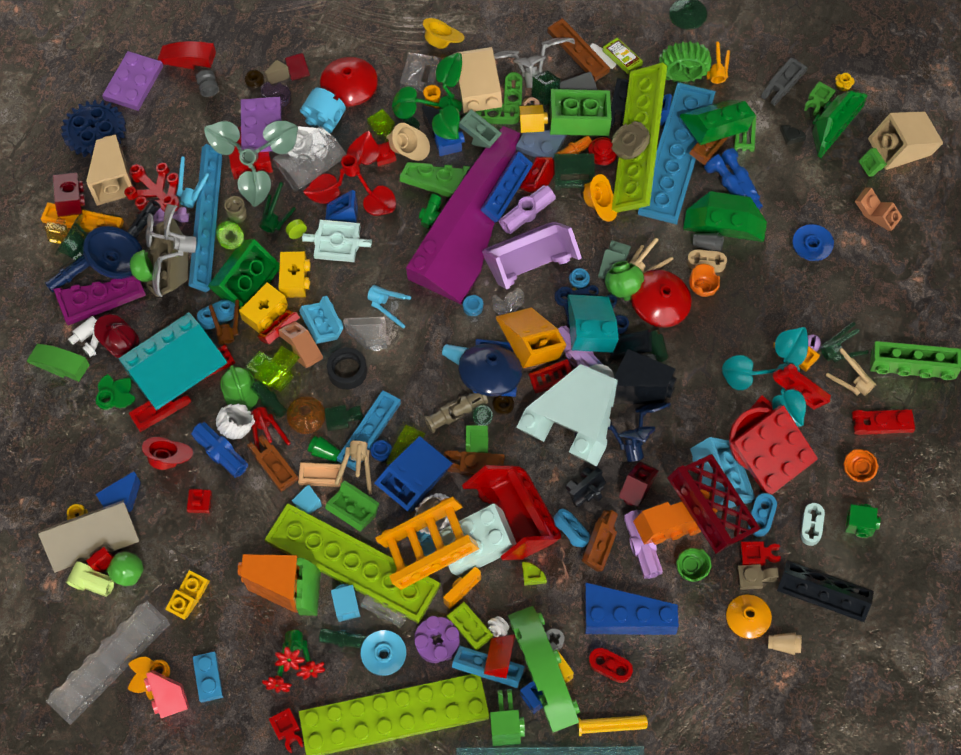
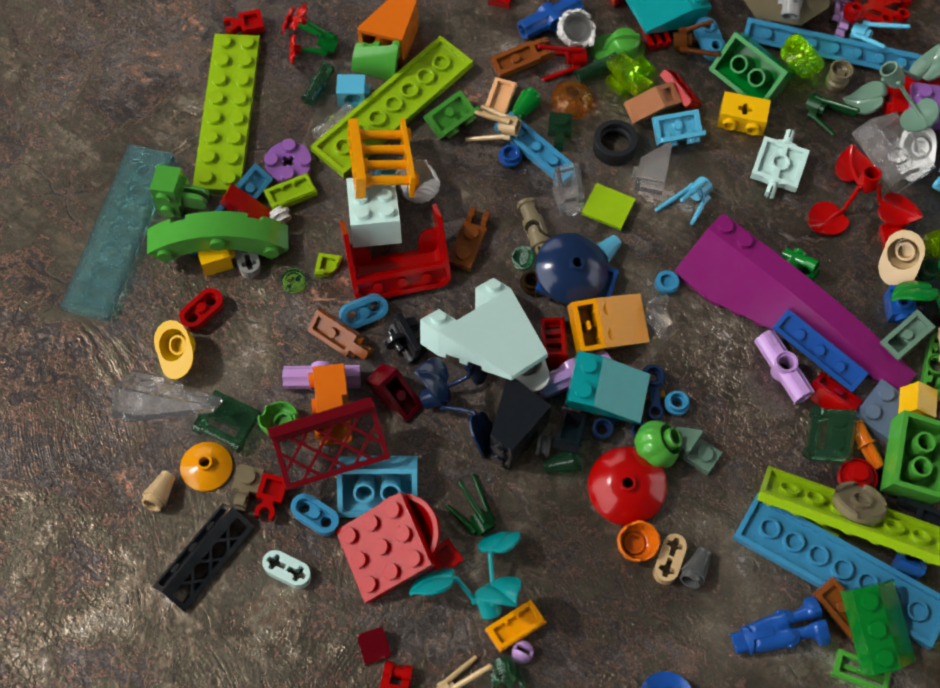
camera: 100 degrees right, 0 degrees up
yellow brick [239,282,288,334] -> none
lime tile [286,219,307,239] -> none
medium azure slope [292,485,322,514] -> none
blue slope [325,190,358,223] -> none
medium azure dish [361,630,406,676] -> none
blue slope [374,436,453,514] -> none
clear neon green slope [386,425,426,465] -> none
bright green wing [400,162,470,198] -> none
light orange plate [443,567,481,609] -> none
bright green panel [466,425,488,453] -> none
lavender windscreen [482,222,582,289] -> none
yellow axle [577,715,648,736] -> none
light orange piece [583,174,617,222] -> none
blue wedge [585,583,679,635] -> none
tan plant [629,238,674,273] -> none
green wedge [683,191,767,242] -> none
red plate [773,364,831,410] -> none
orange hair [843,449,878,482] -> none
green brick [845,504,881,538] -> none
none -> clear wedge [111,370,222,422]
none -> yellow piece [154,320,196,379]
none -> clear green plate [192,390,261,453]
none -> clear green tile [281,268,306,294]
none -> dark red slope [356,627,392,666]
none -> dark green plant [445,474,497,537]
none -> clear slope [552,162,585,216]
none -> lime piece [581,183,636,231]

